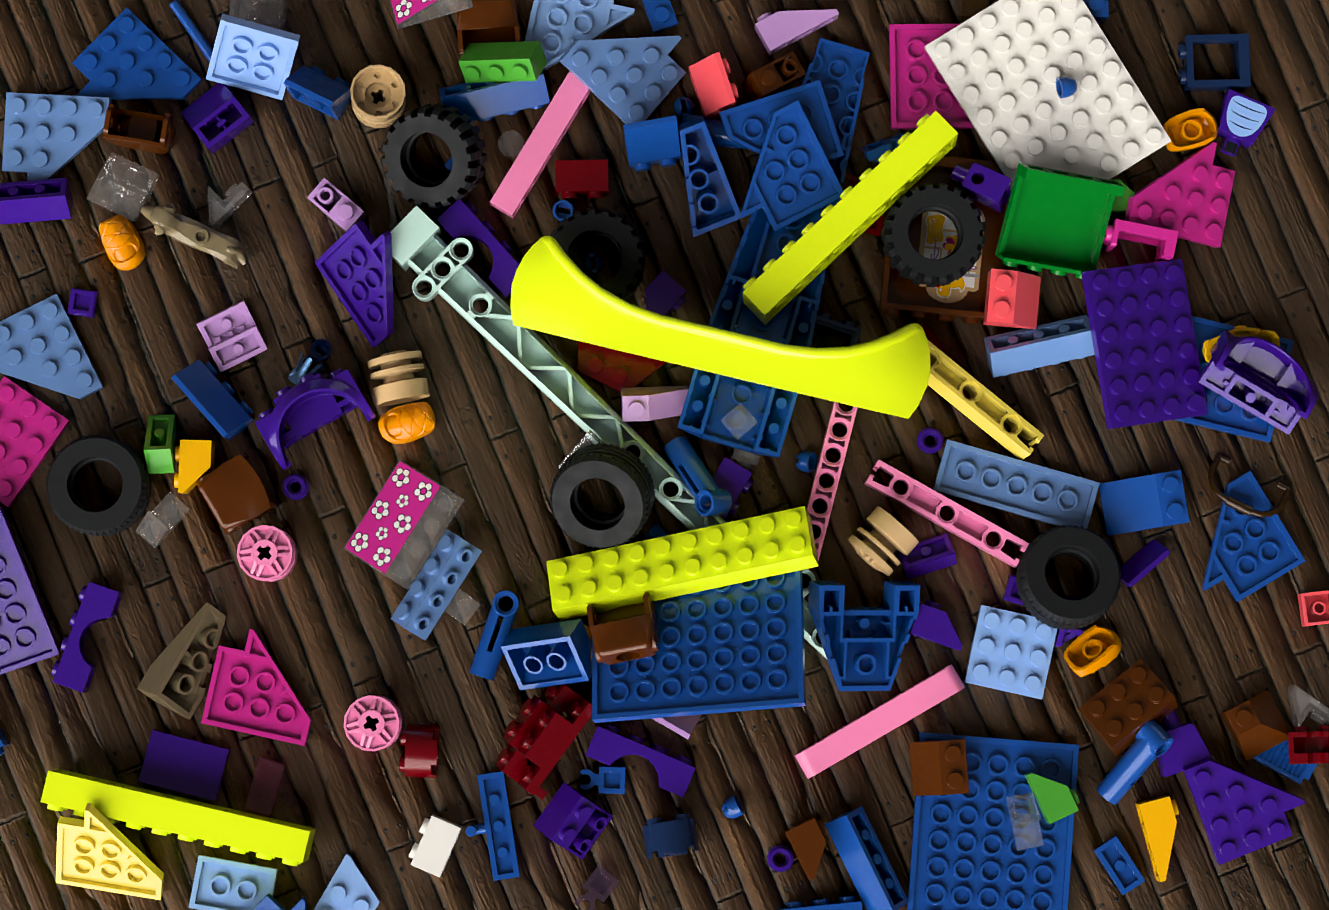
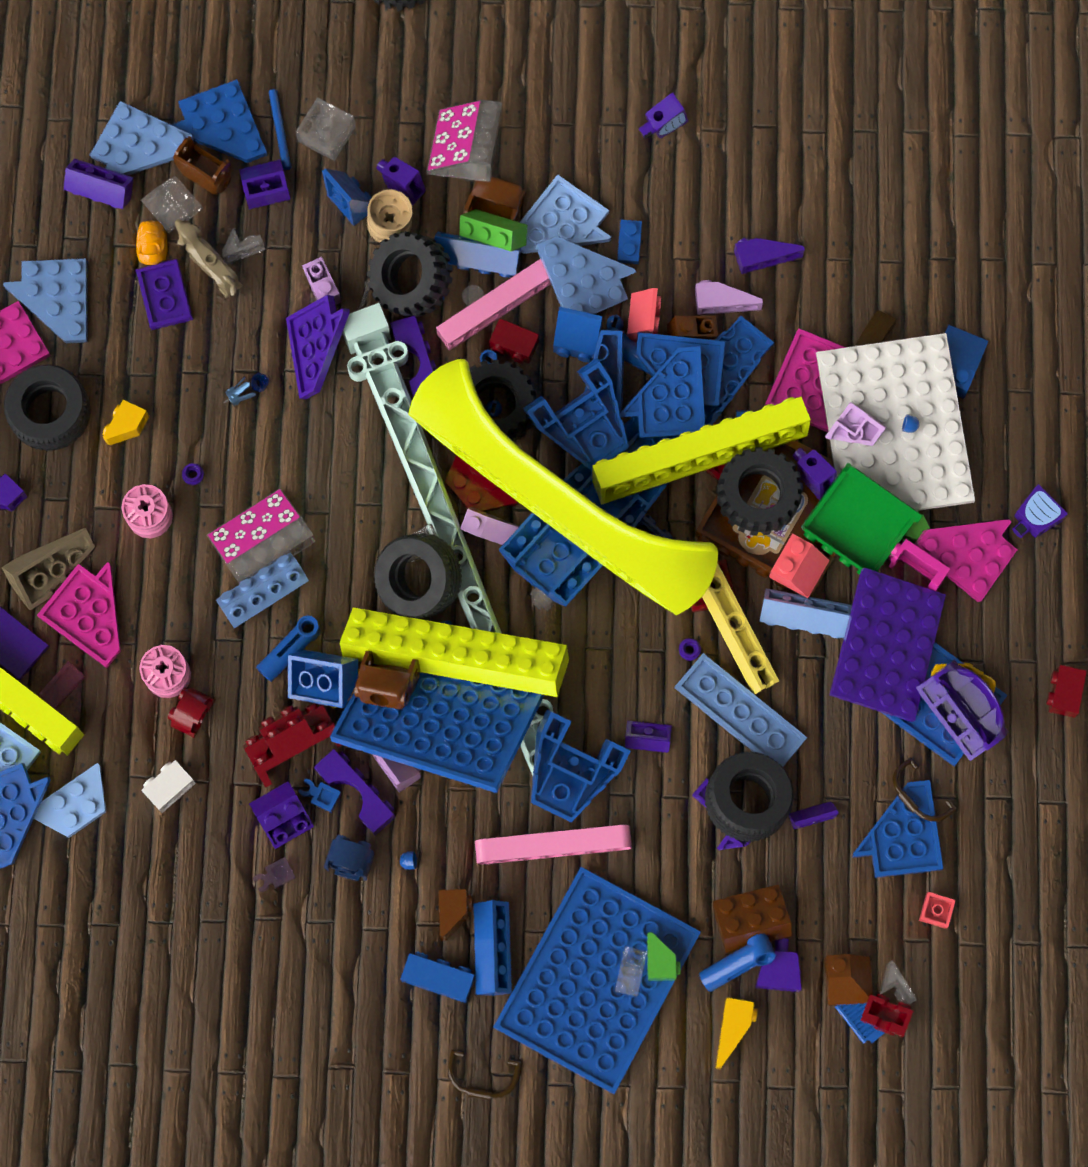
camera: 30 degrees right, 10 degrees down
dark purple tile [67,288,99,318] -> none
clear slope [136,491,191,549] -> none
bright green slope [144,414,176,474] -> none
blue slope [171,359,254,441] -> none
reddish brown piece [196,452,278,535] -> none
lavender slope [197,300,268,372] -> none
light blue plate [206,13,300,100] -> none
dark purple piece [255,368,376,470] -> none
tan wheel [367,350,430,407] -> none
light orange piece [378,402,436,444] -> none
clear plate [445,589,481,626] -> none
blue plate [465,771,520,881] -> none
dark purple slope [645,270,686,316] -> none
blue piece [664,436,732,516] -> none
dark purple slope [713,457,753,520] -> none
clear plate [720,403,758,440] -> none
dark purple plate [767,845,794,872] -> none
blue hinge [795,451,817,473] -> none
bright pink beam [806,402,858,570] -> none
tan wheel [848,506,919,576] -> none
bright pink piece [864,459,1029,567] -> none
dark purple slope [909,600,962,651] -> none
reddish brown slope [909,739,969,796] -> none
light blue plate [964,605,1057,699] -> none
light orange piece [1064,625,1122,677] -> none
blue plate [1093,835,1145,895] -> none
blue slope [1098,470,1190,536] -> none
light orange piece [1163,108,1218,152] -> none
dark blue window [1178,34,1251,92] -> none
dark purple wing [1182,758,1305,865] -> none
none -> dark purple tile [136,259,193,331]
none -> dark purple torso [376,157,426,206]
none -> blue wedge [523,359,629,470]
none -> lavender slope [825,402,887,446]

